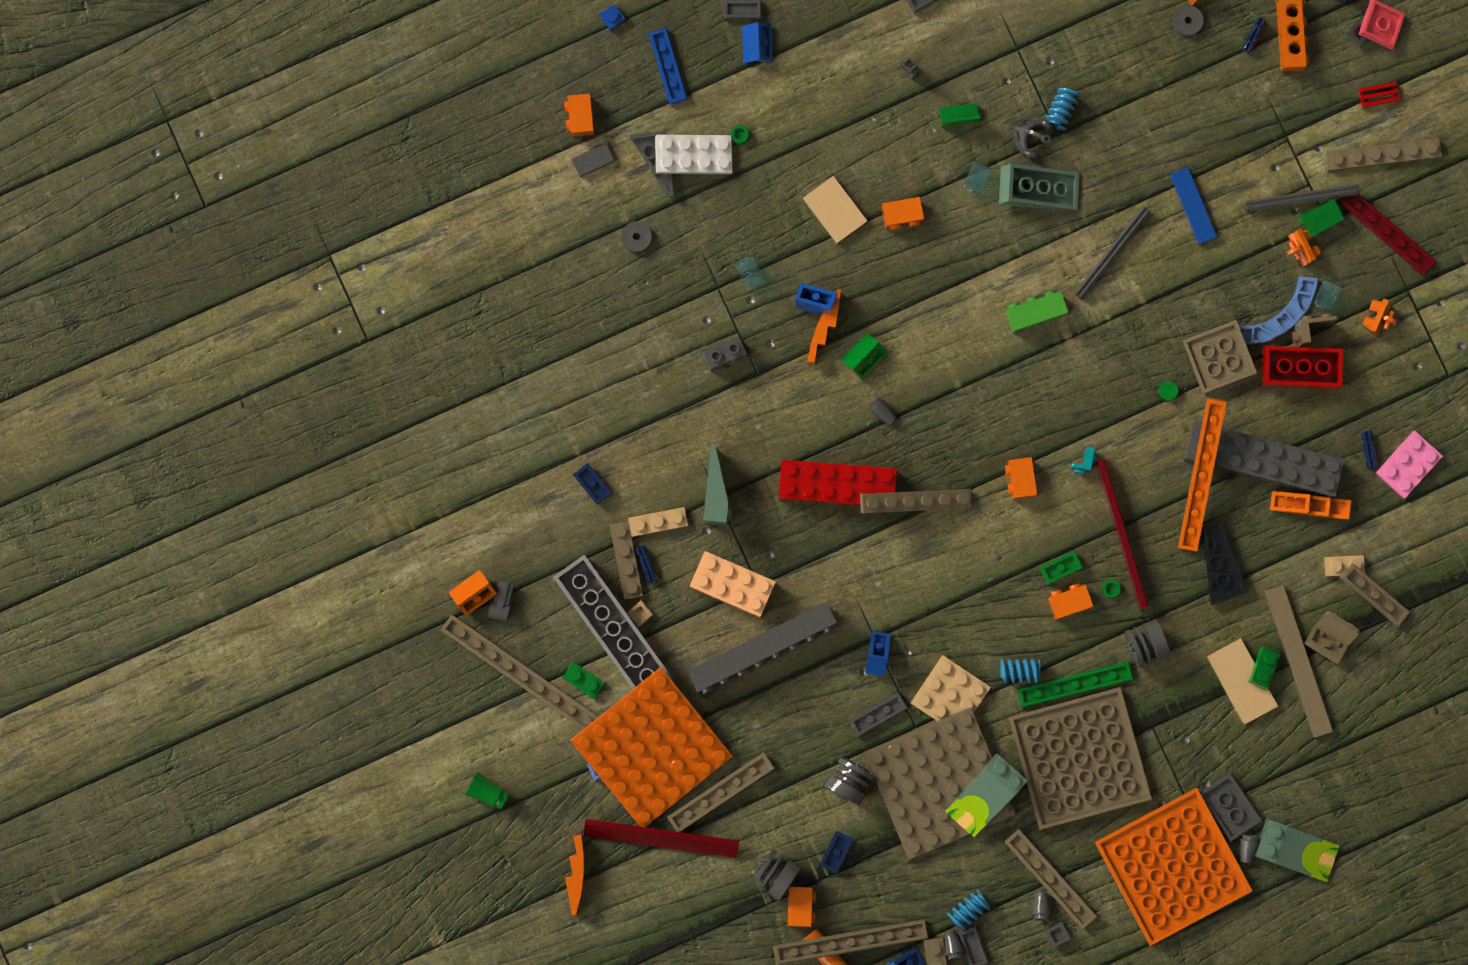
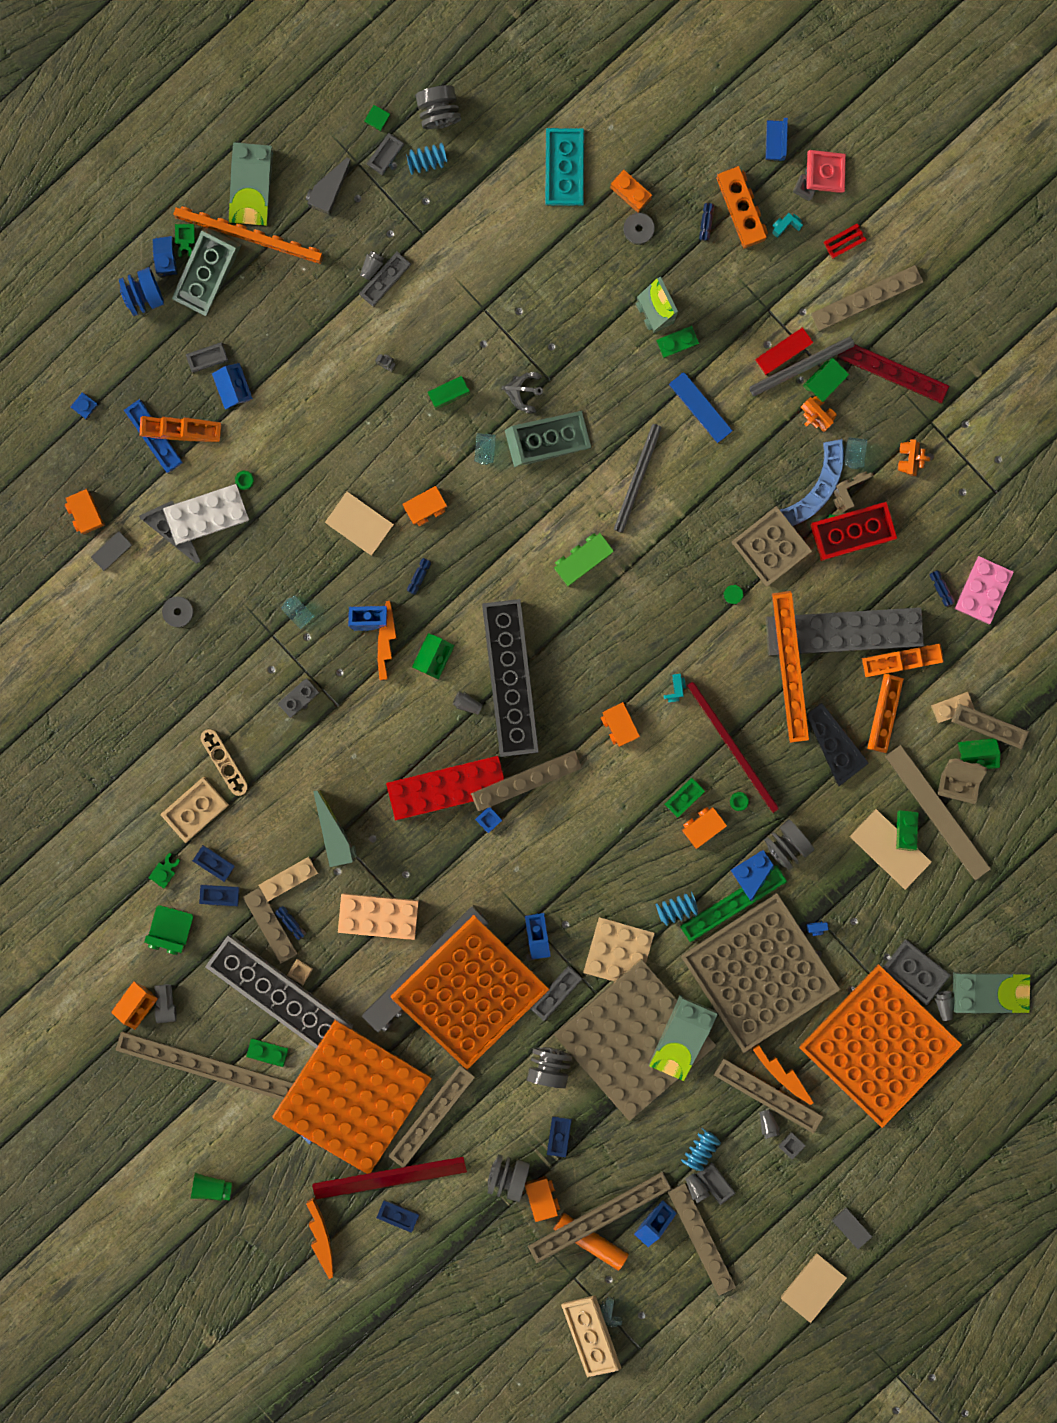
camera: 20 degrees left, 5 degrees up
dark azure piece [1045,88,1081,130] -> none
none -> orange slope [139,416,221,442]
none -> green bracket [144,905,193,955]
none -> green plate [149,853,180,889]
none -> tan tile [160,777,229,843]
none -> dark blue plate [199,884,239,906]
none -> tan beam [201,729,248,796]
none -> dark blue plate [376,1199,419,1233]
none -> orange plate [390,915,550,1070]
none -> dark blue axle [407,558,431,595]
none -> blue plate [475,807,502,833]
none -> dark grey brick [482,599,538,757]
none -> sand green slope [635,277,678,333]
none -> green plate [656,326,699,358]
none -> blue wing [731,850,774,901]
none -> orange slope [752,1044,813,1105]
none -> red tile [755,327,813,376]
none -> teal bracket [772,213,803,238]
none -> blue plate [806,922,828,936]
none -> orange brick [867,674,904,753]
none -> green panel [958,738,1000,769]

